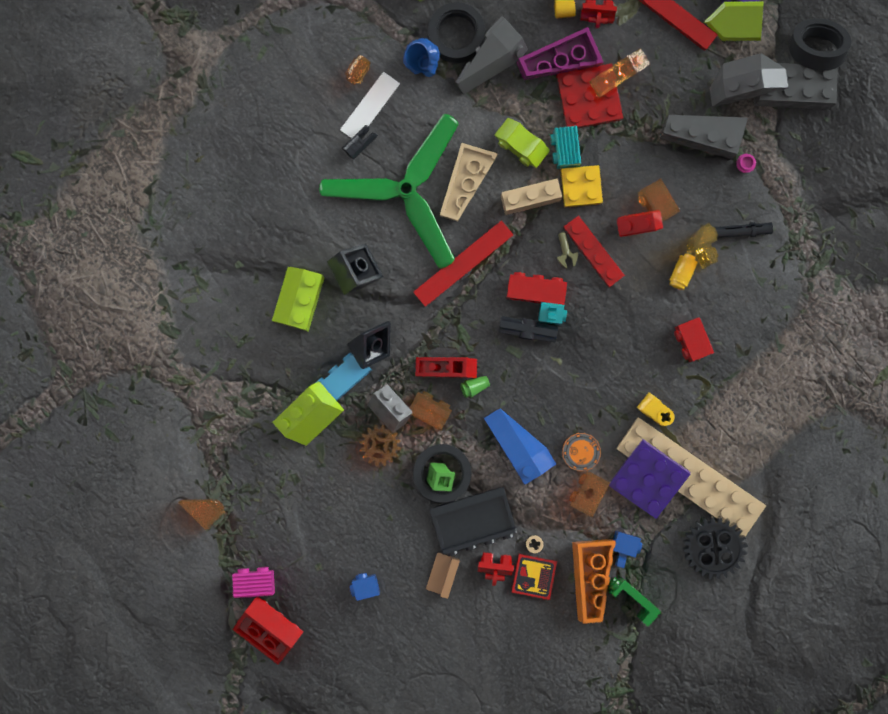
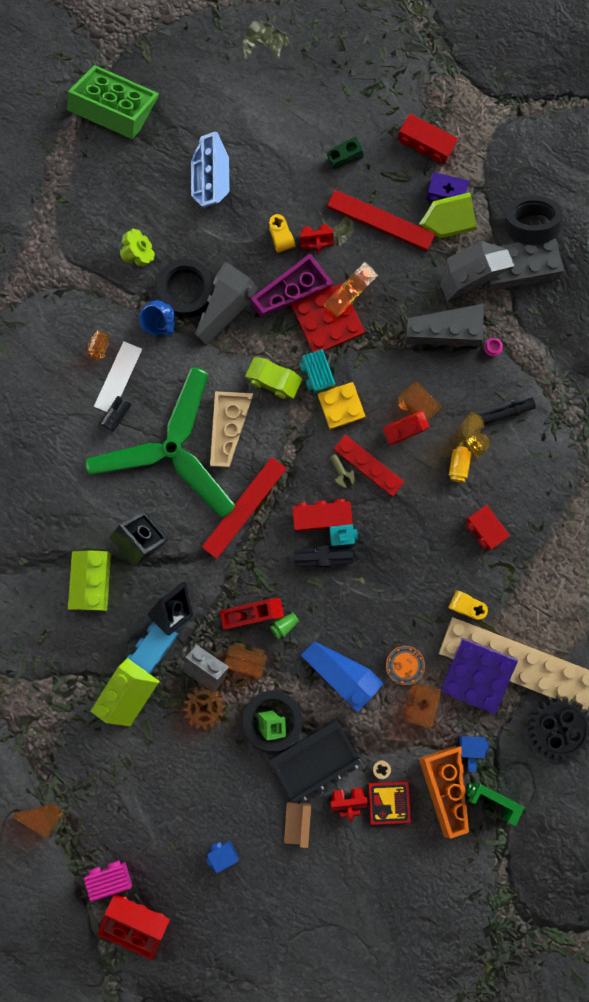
camera: 20 degrees left, 5 degrees down
tan brick [501,178,562,215] -> none

